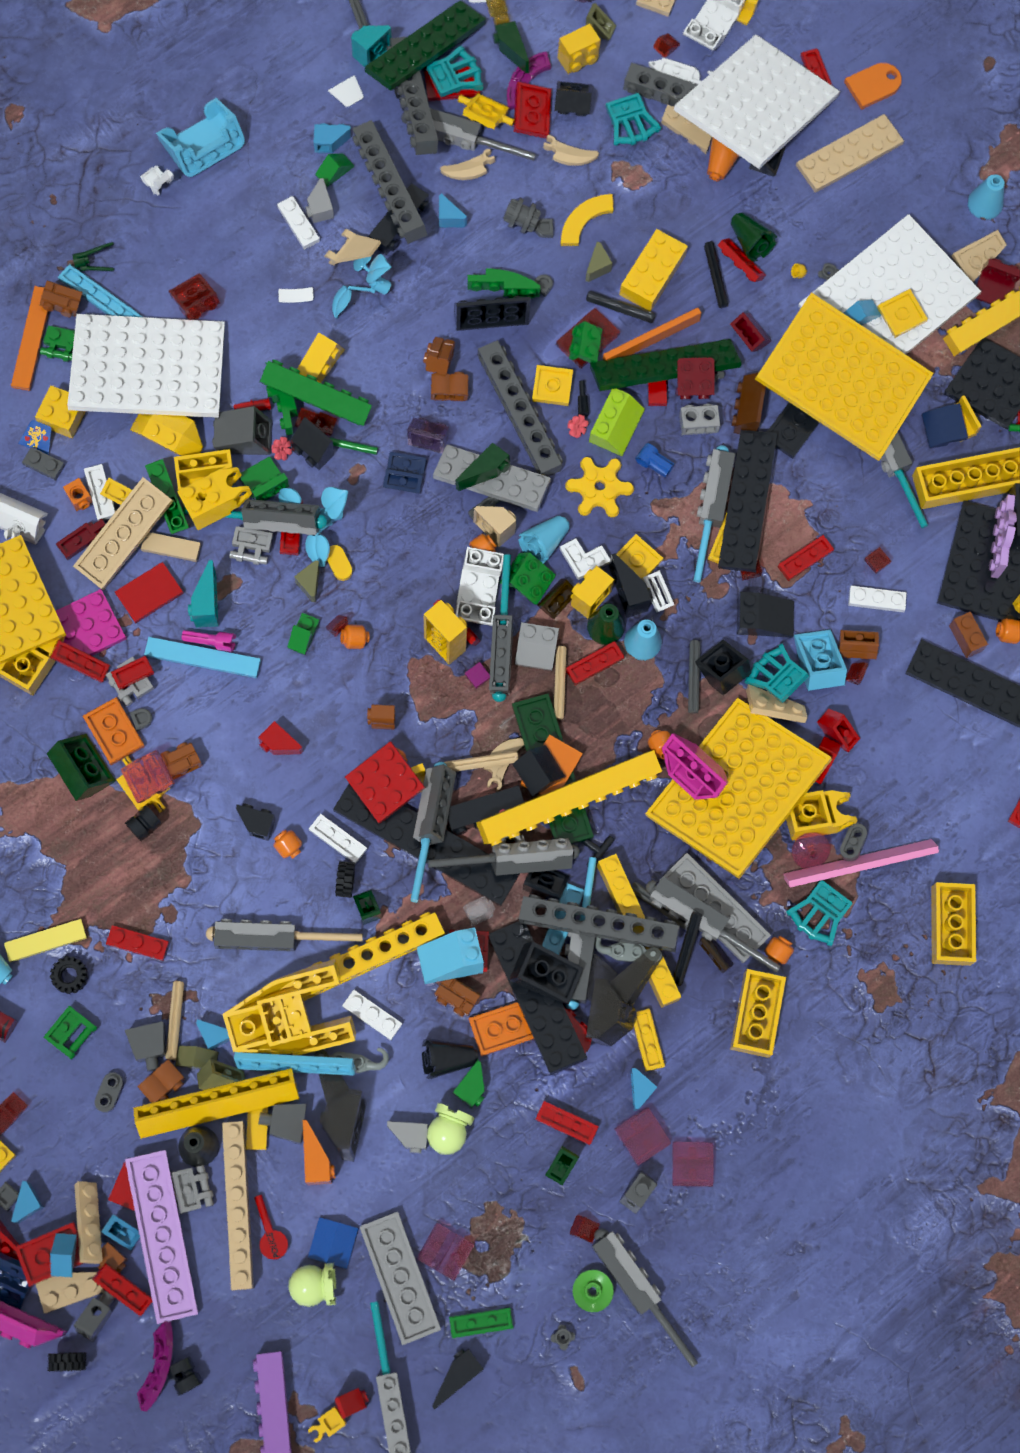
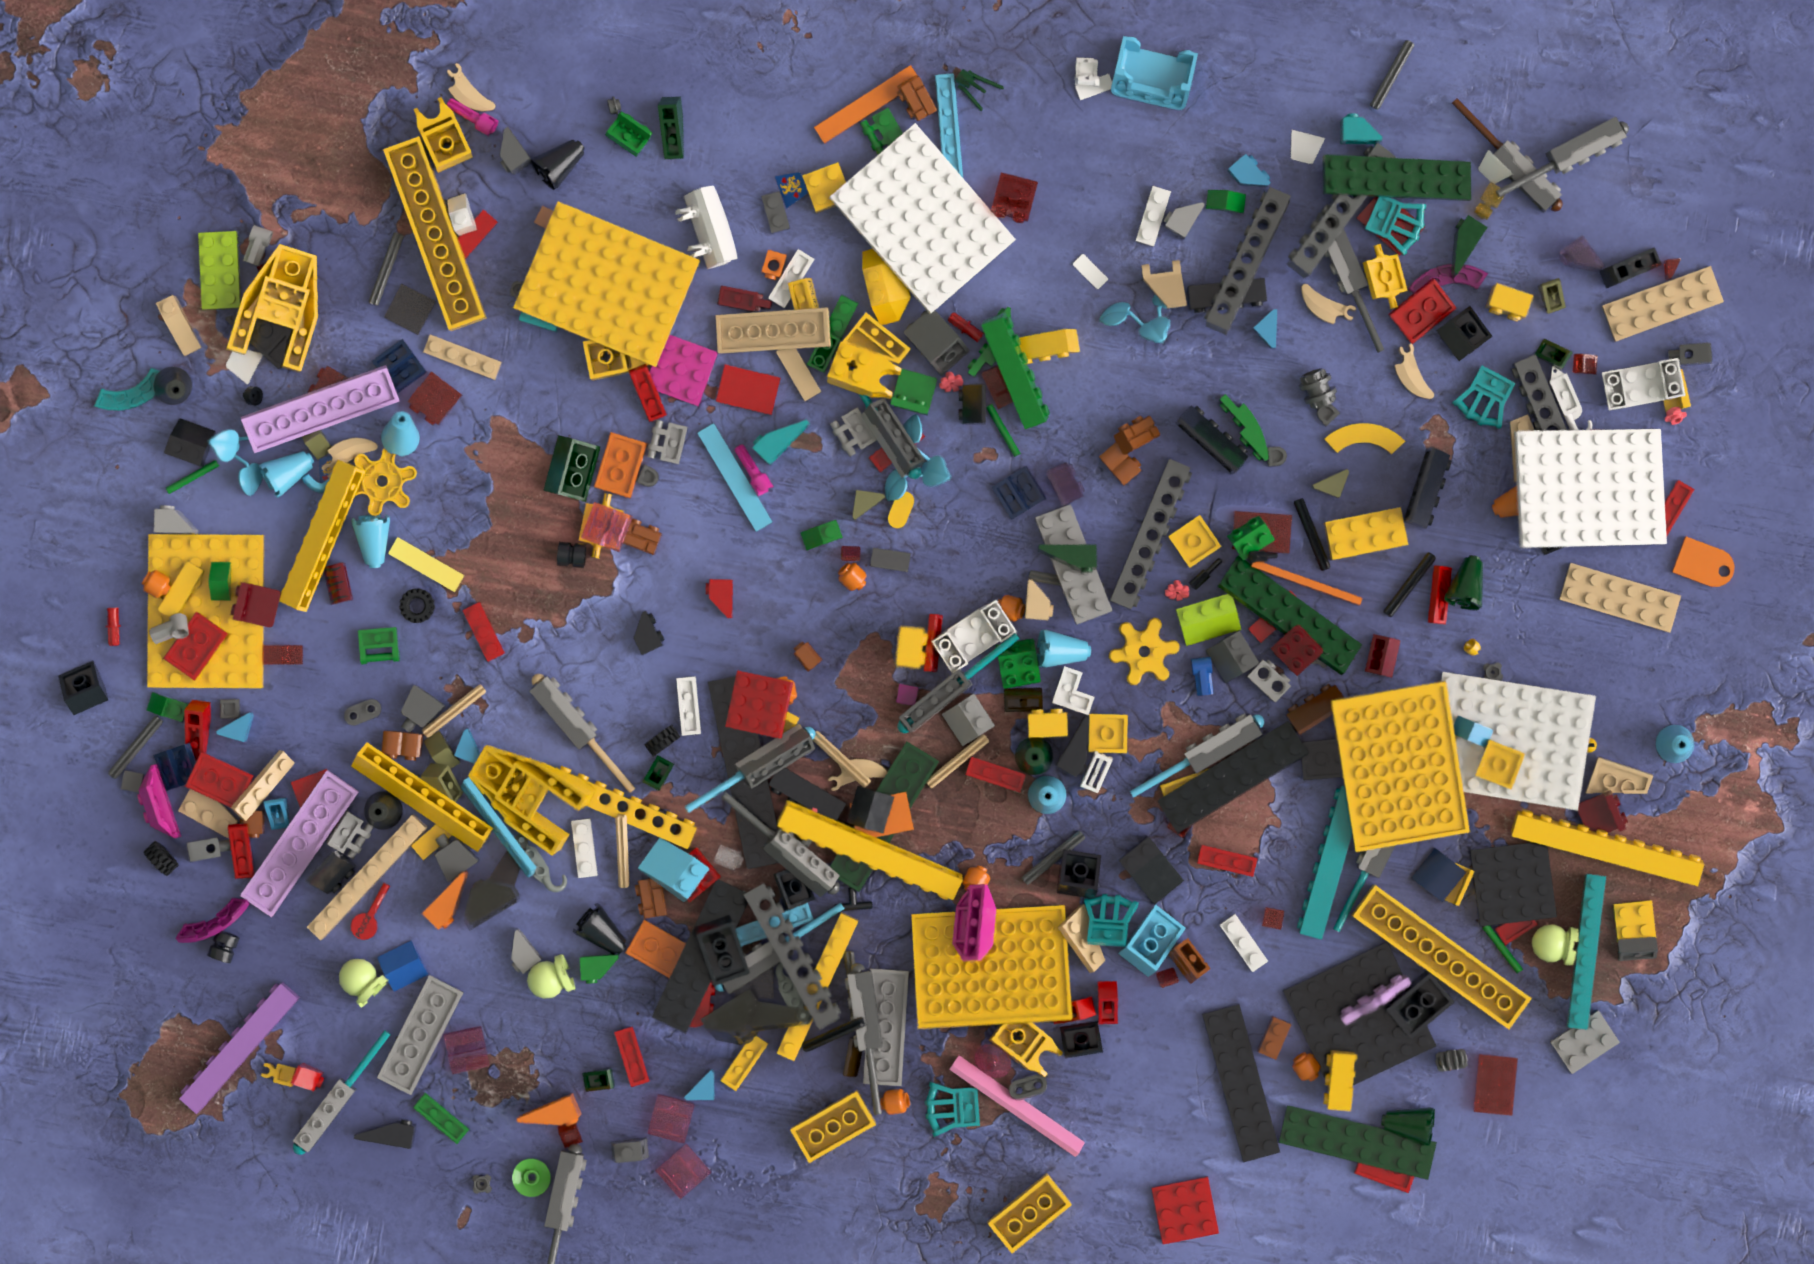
camera: 55 degrees right, 15 degrees up
dark azure slope [50,1233,77,1277] -> none
red tile [111,656,154,690] -> none
orange head [273,829,302,859] -> none
none -> black slope [306,850,356,894]
none -> orange slope [517,1093,581,1126]
none -> tan axle [616,814,630,888]
none -> dark grey slope [870,548,911,572]
none -> black slope [1060,1021,1103,1059]
none -> white sticker [1075,74,1112,100]
none -> dark grey slope [1206,631,1260,683]
none -> black axle [1248,550,1278,563]
none -> teal brick [1296,785,1352,940]
none -> black slope [1403,447,1452,529]
none -> dark green slope [1534,338,1573,370]
none -> coral plate [1664,407,1687,425]

